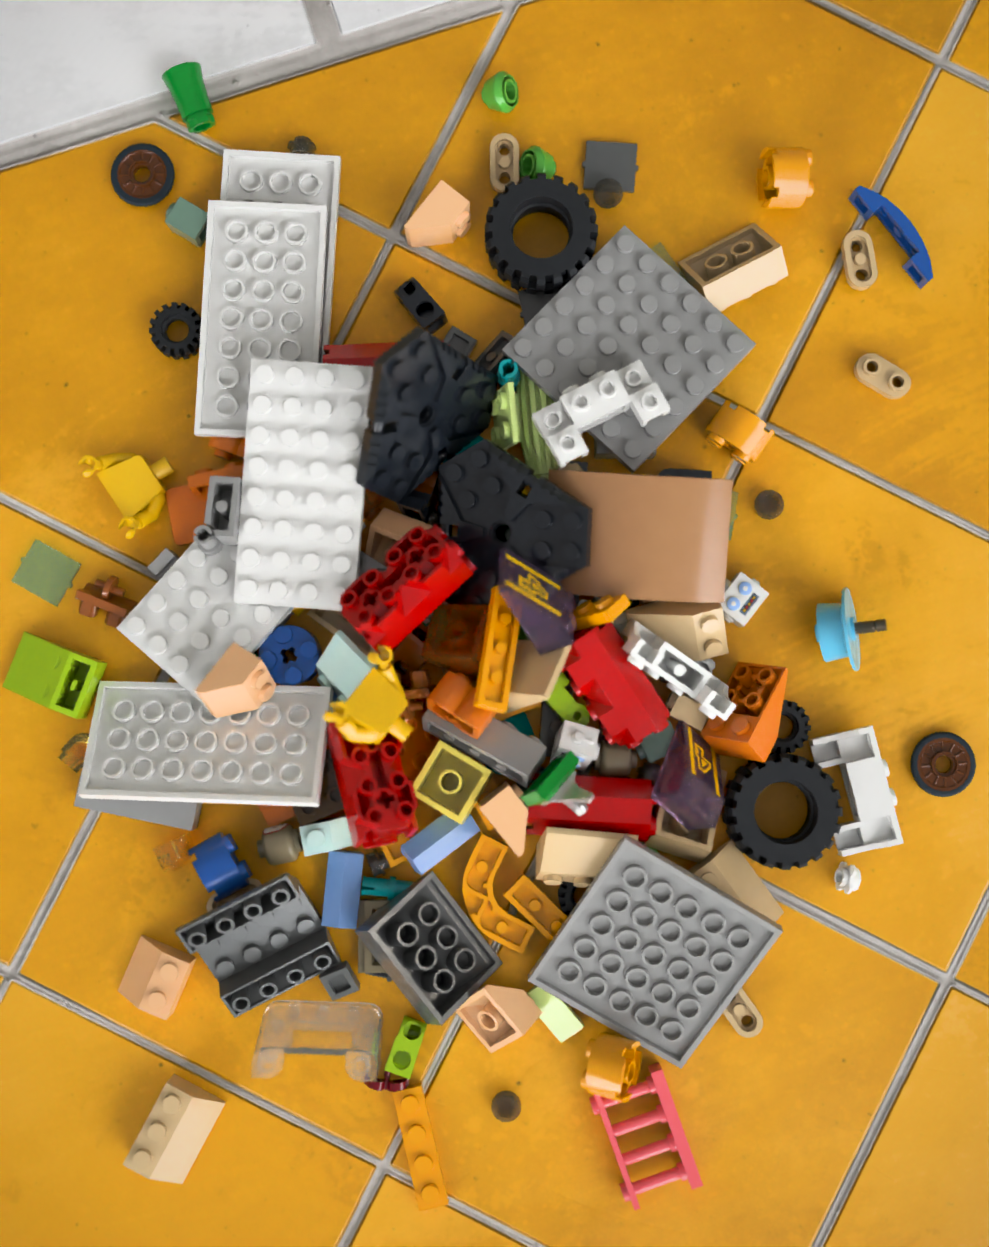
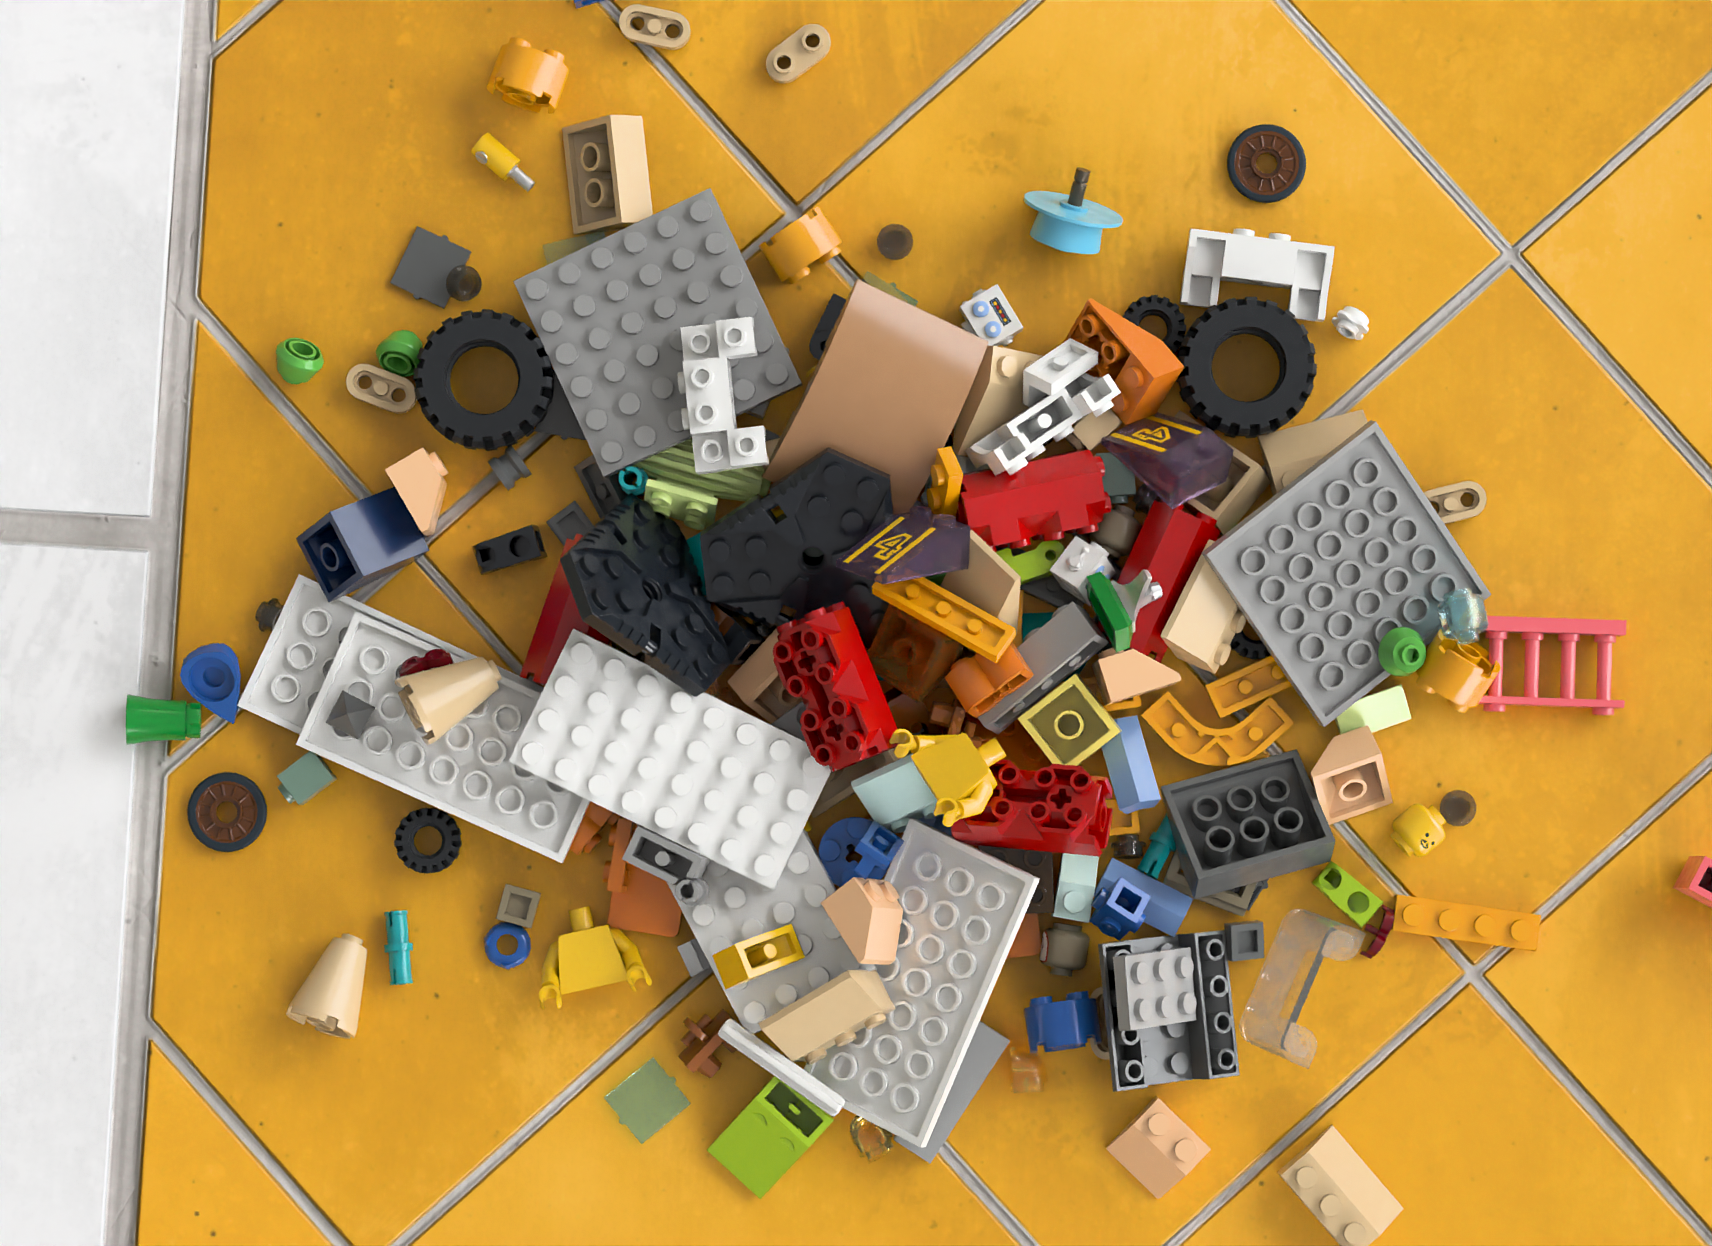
camera: 70 degrees left, 0 degrees up
none -> blue piece [180,643,241,724]
none -> tan cone [286,933,368,1039]
none -> dark blue slope [296,487,429,602]
none -> dark grey slope [326,690,375,739]
none -> teal pin [384,910,413,985]
none -> tan cone [395,657,502,745]
none -> dark red piece [399,649,454,677]
none -> yellow piece [471,132,535,192]
none -> blue piece [483,922,531,970]
none -> dark grey wheel [488,445,532,491]
none -> dark tan plate [496,884,541,928]
none -> yellow slope [712,924,805,989]
none -> white axle [718,1019,845,1117]
none -> tan slope [758,970,895,1065]
none -> blue plate [854,820,904,880]
none -> white panel [1023,338,1098,407]
none -> blue brick [1089,877,1151,941]
none -> plate [1113,947,1197,1031]
none -> bright green cone [1378,627,1426,677]
none -> yellow head [1391,804,1446,857]
none -> clear light blue head [1437,588,1489,645]

